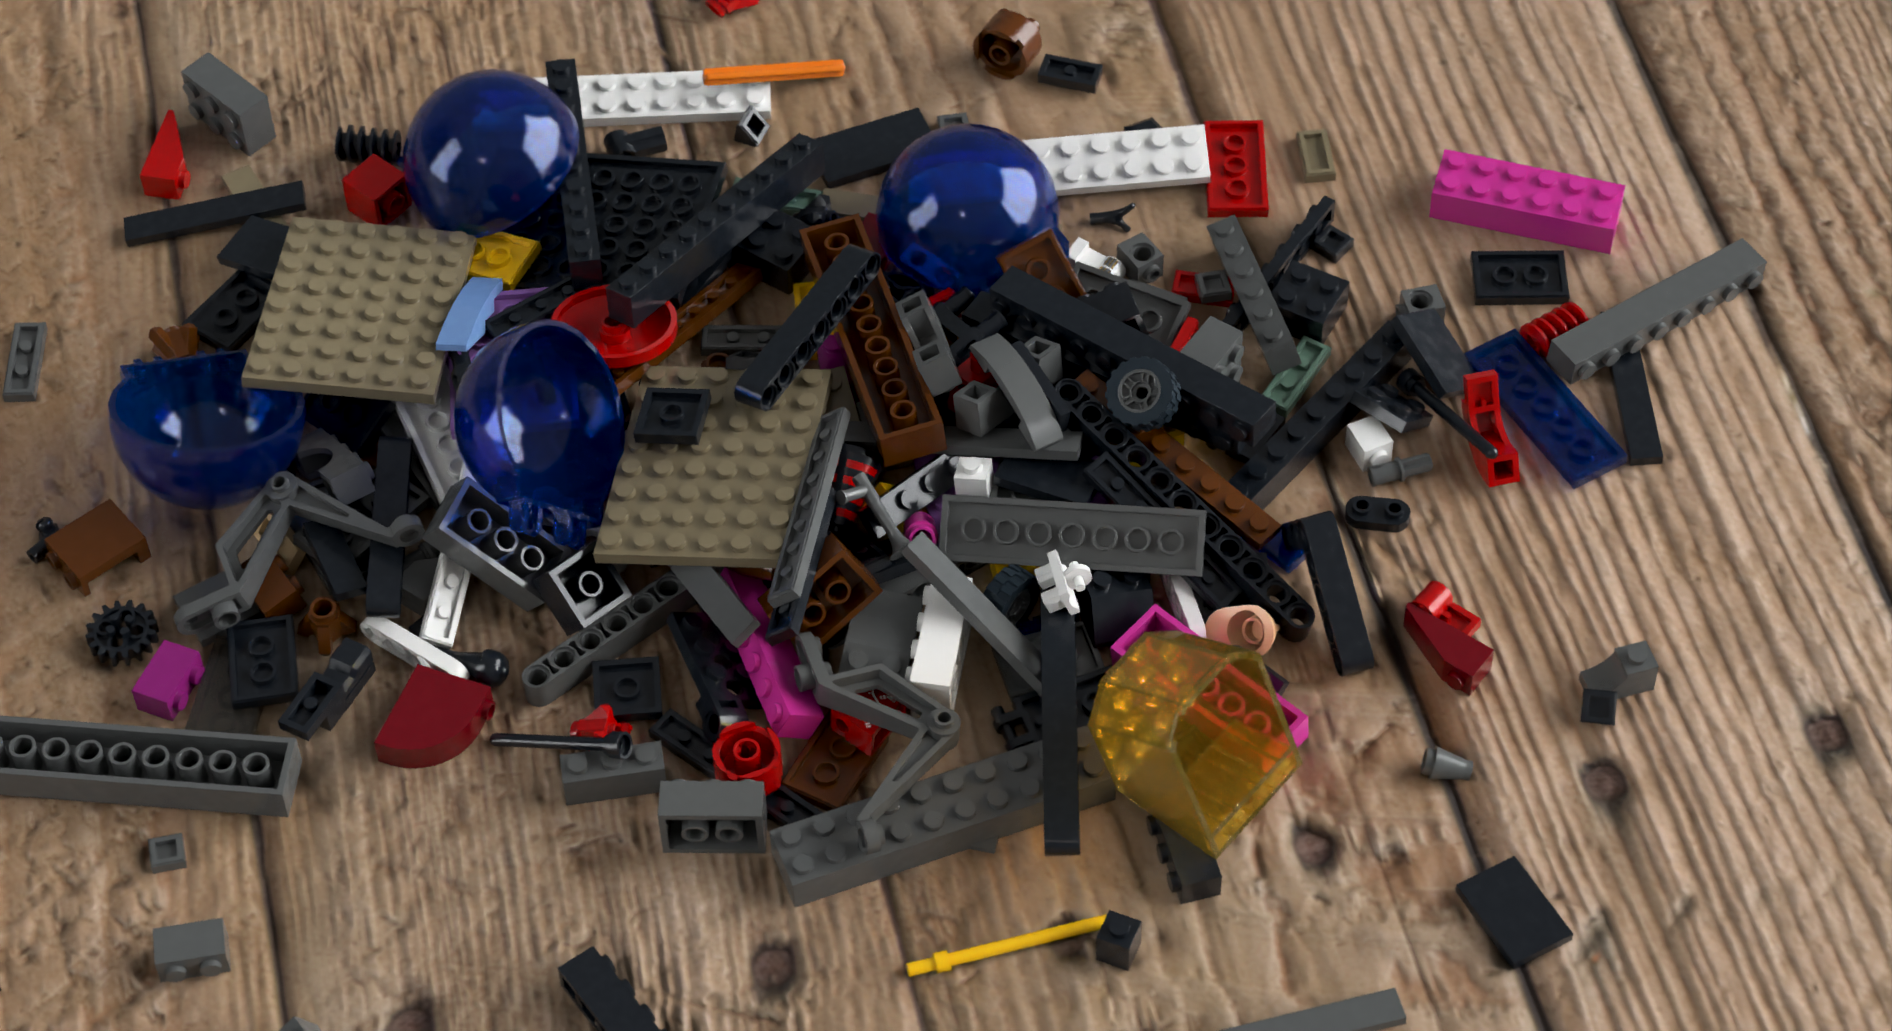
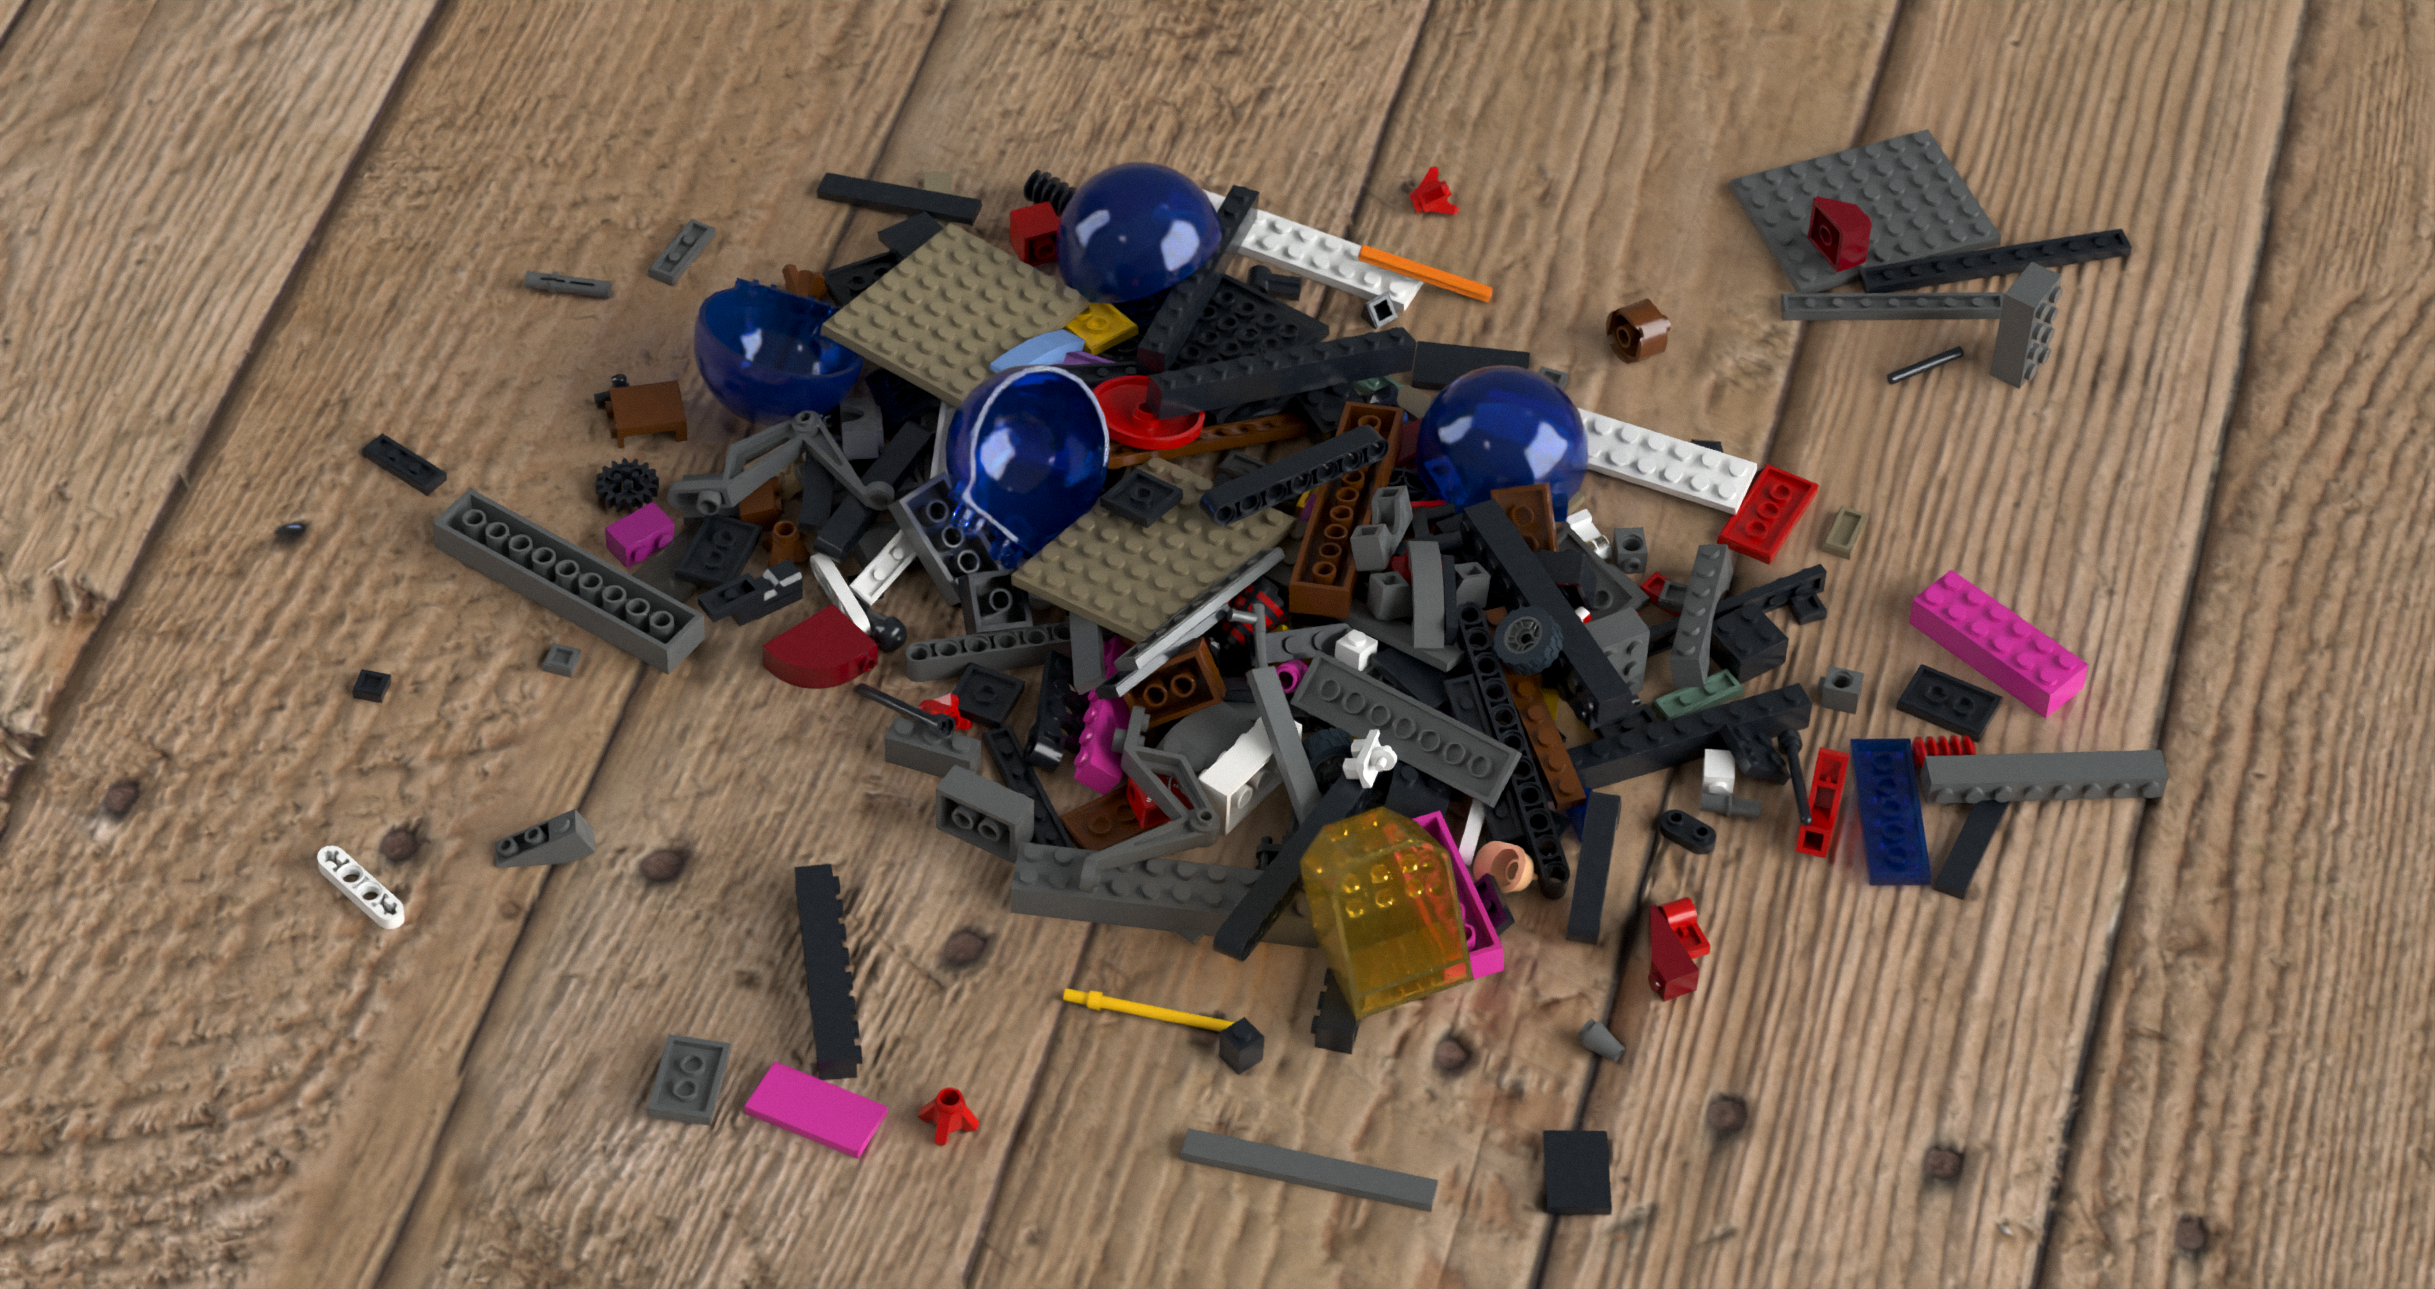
camera: 25 degrees right, 5 degrees down
red slope [140,110,190,200] -> none
dark grey brick [152,918,231,982] -> none
dark grey brick [181,52,276,156] -> none
red brick [712,721,783,796] -> none
black plate [1038,54,1103,94] -> none
black bar [1090,203,1135,232] -> none
black tile [1390,308,1476,399] -> none
dark grey arch [1579,640,1659,699] -> none
black tile [1580,688,1618,725] -> none

